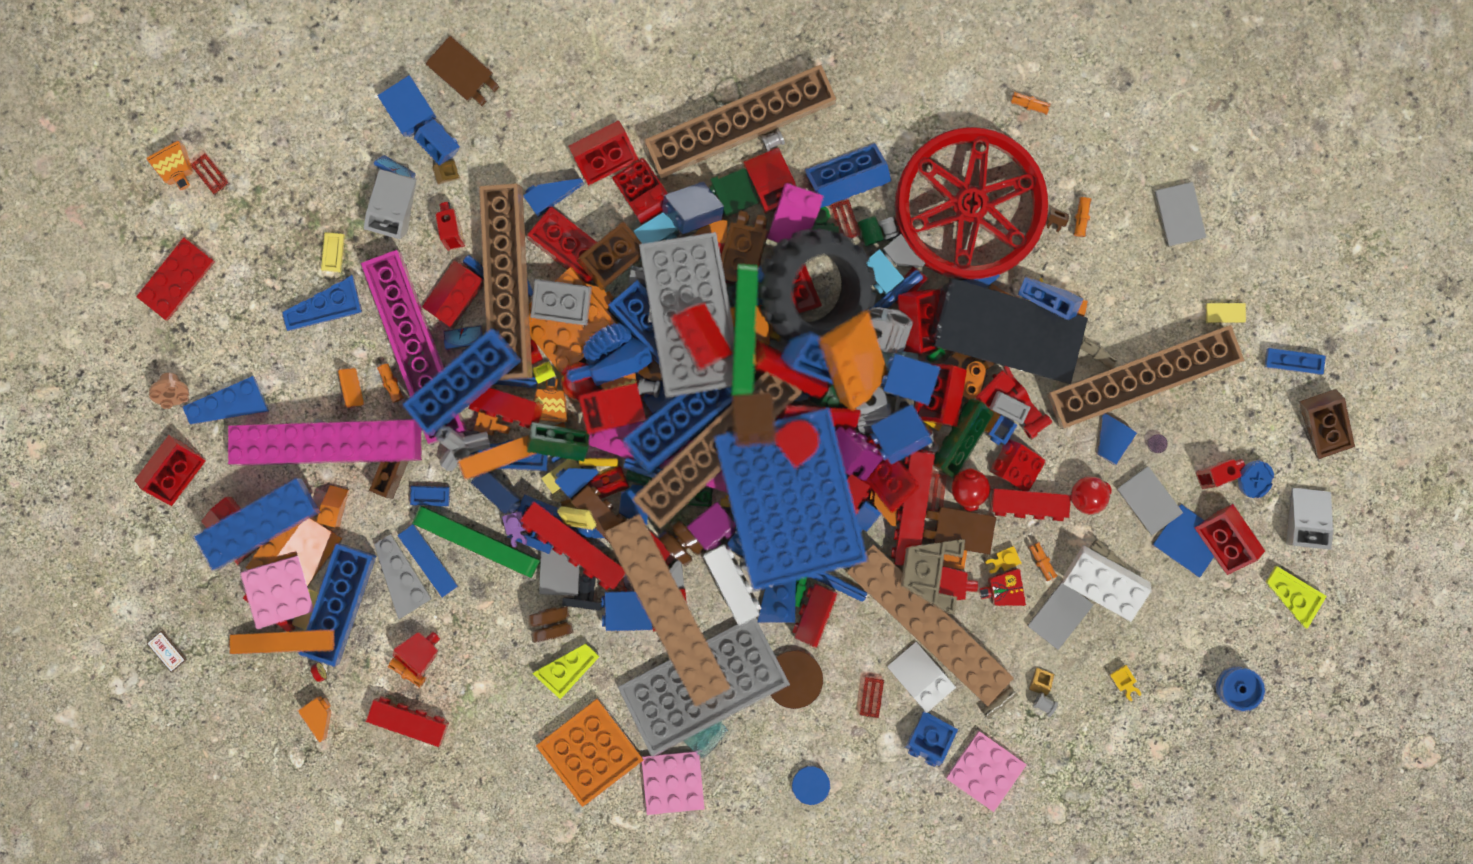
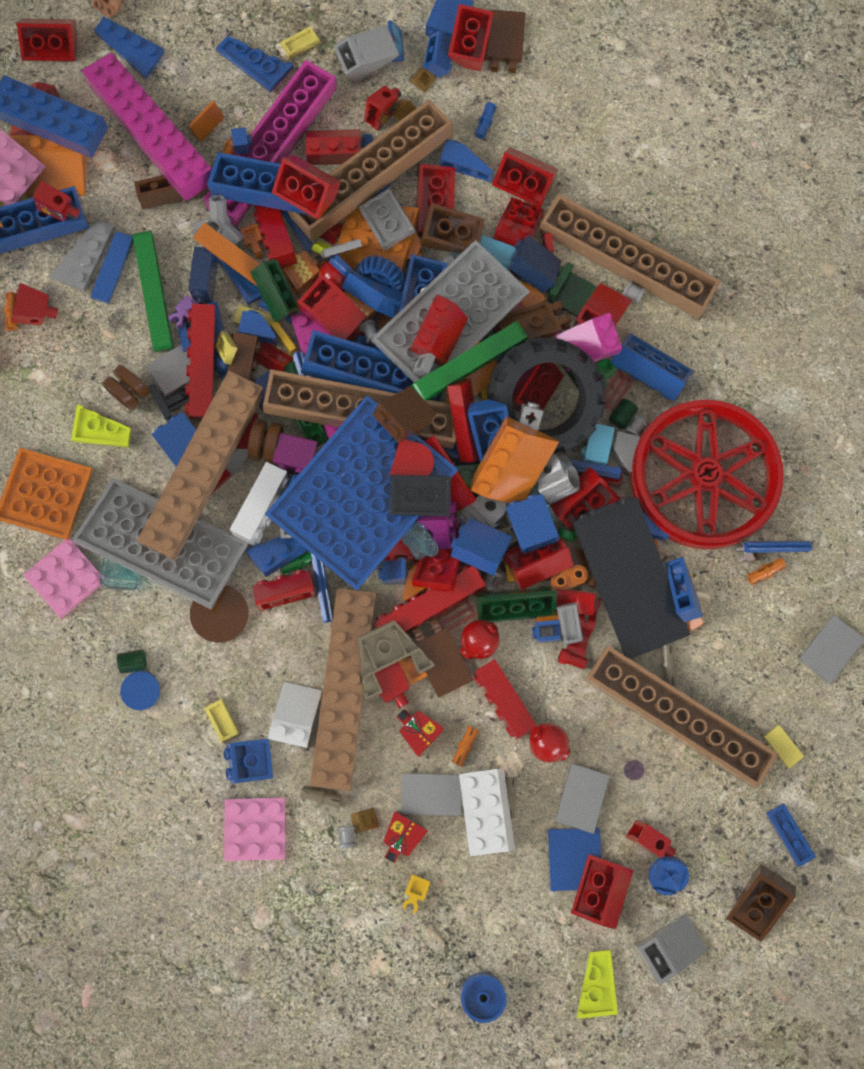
camera: 50 degrees right, 10 degrees down
orange slope [316,485,349,527] -> none
blue tile [410,486,450,506] -> none
clear red tile [859,677,884,718] -> none
yellow plate [985,546,1022,573] -> none
red bracket [989,439,1045,491] -> none
orange pin [1010,91,1051,115] -> none
blue slope [1097,413,1137,465] -> none
none -> red torso [33,181,80,221]
none -> dark green piece [116,649,147,674]
none -> light yellow tile [204,699,240,743]
none -> blue plate [231,127,252,155]
none -> red slope [272,155,341,219]
none -> light grey tile [320,239,362,258]
none -> red torso [383,811,428,863]
none -> black tile [390,475,451,516]
none -> pearl gold slope [392,100,417,122]
none -> clear light blue piece [402,522,438,560]
none -> light grey plate [413,353,436,376]
none -> red slope [448,4,494,72]
none -> blue pin [474,102,497,140]
none -> light grey brick [517,402,543,431]
none -> red tile [542,233,554,254]
none -> blue axle [743,541,813,553]

